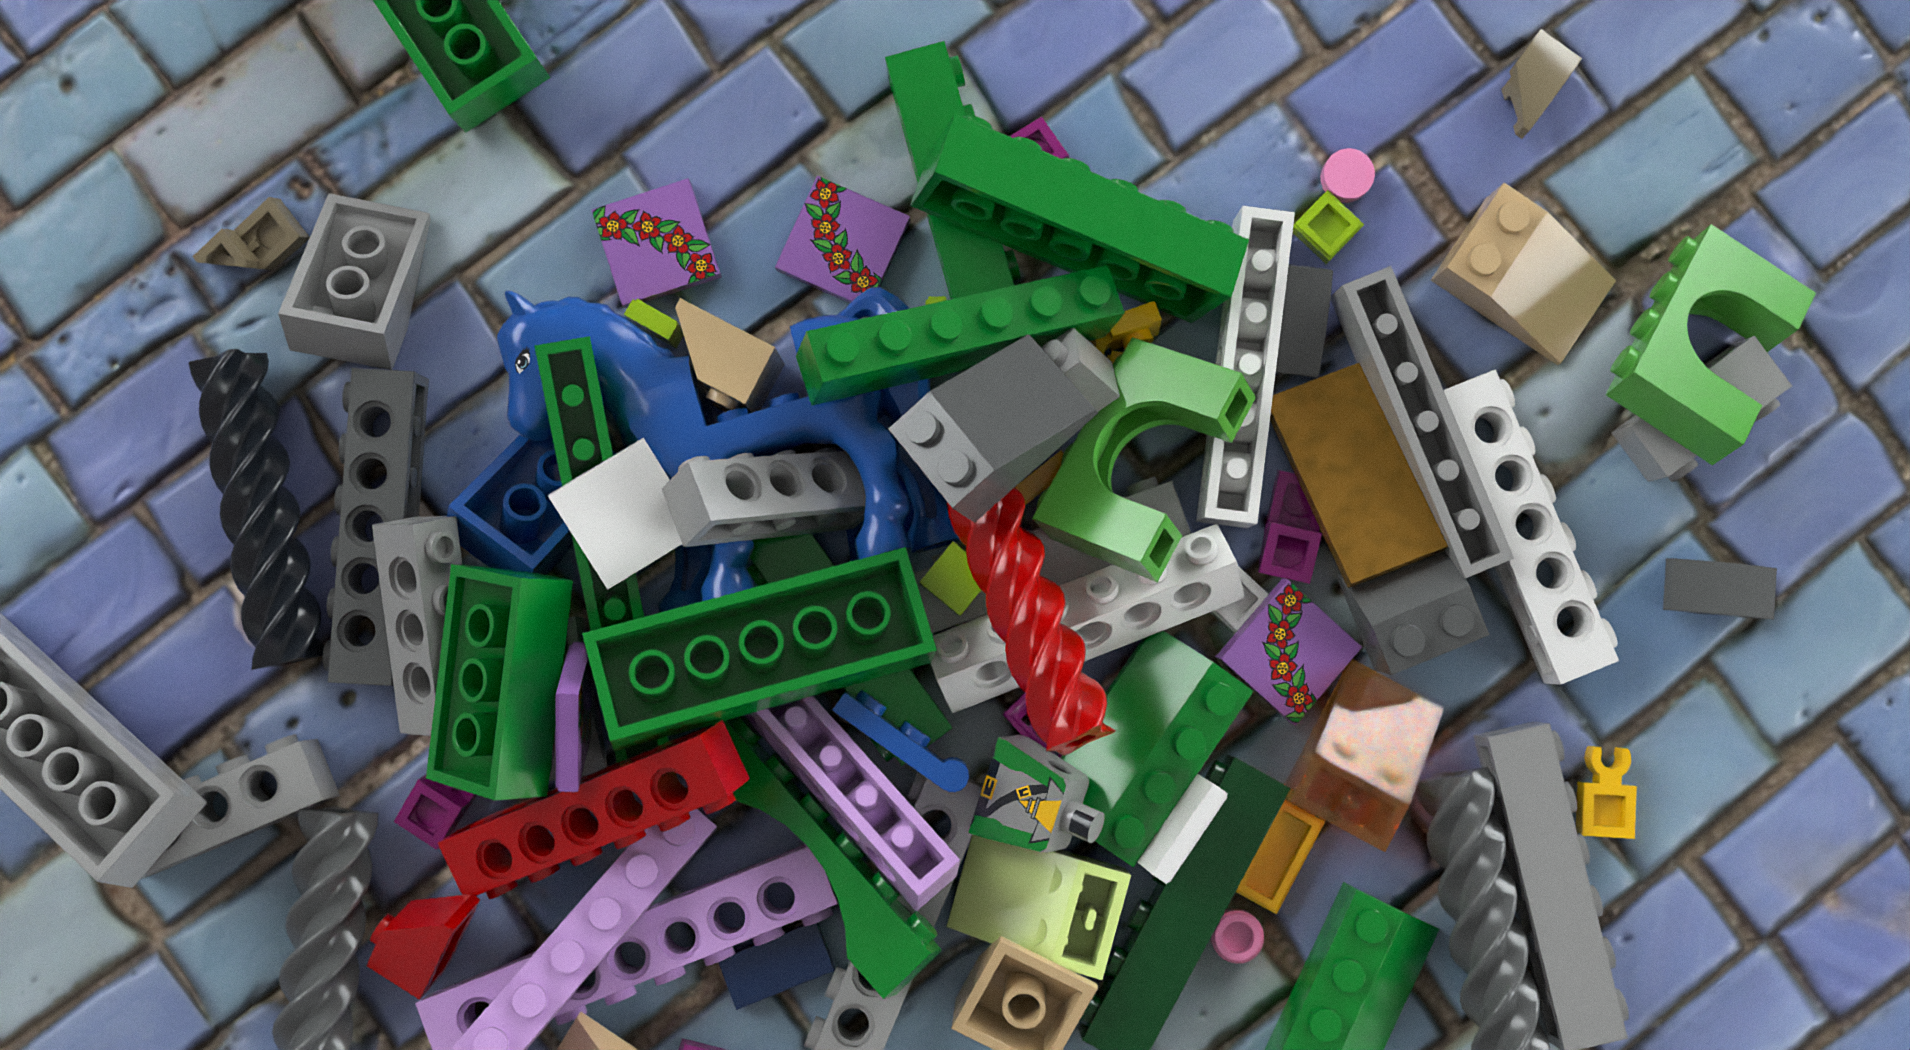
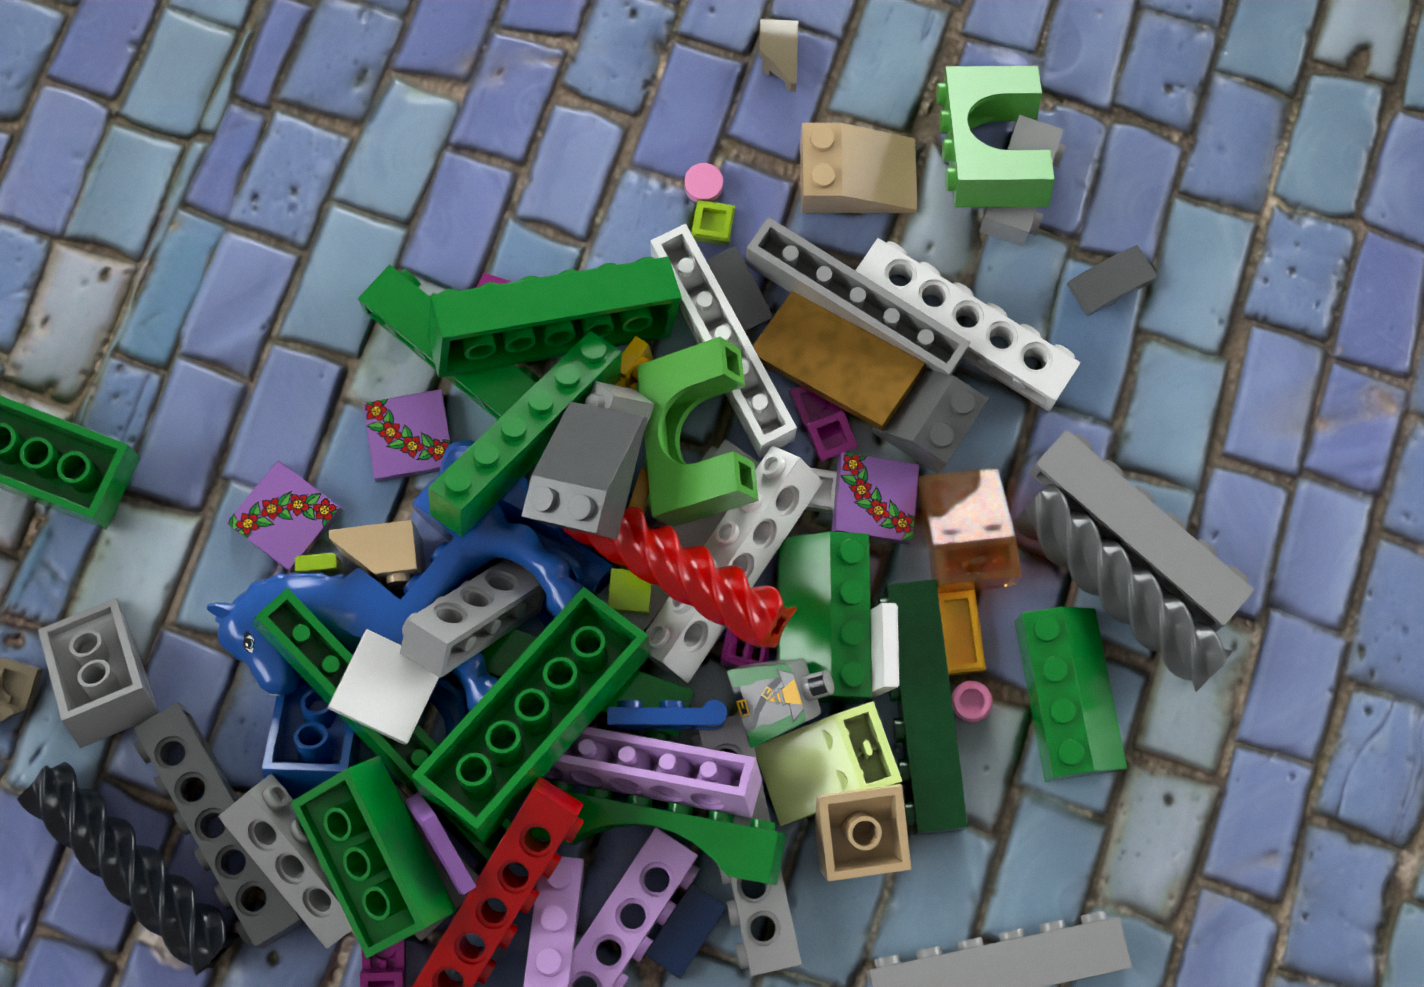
camera: 35 degrees left, 10 degrees down
yellow plate [1576,746,1637,839] -> none

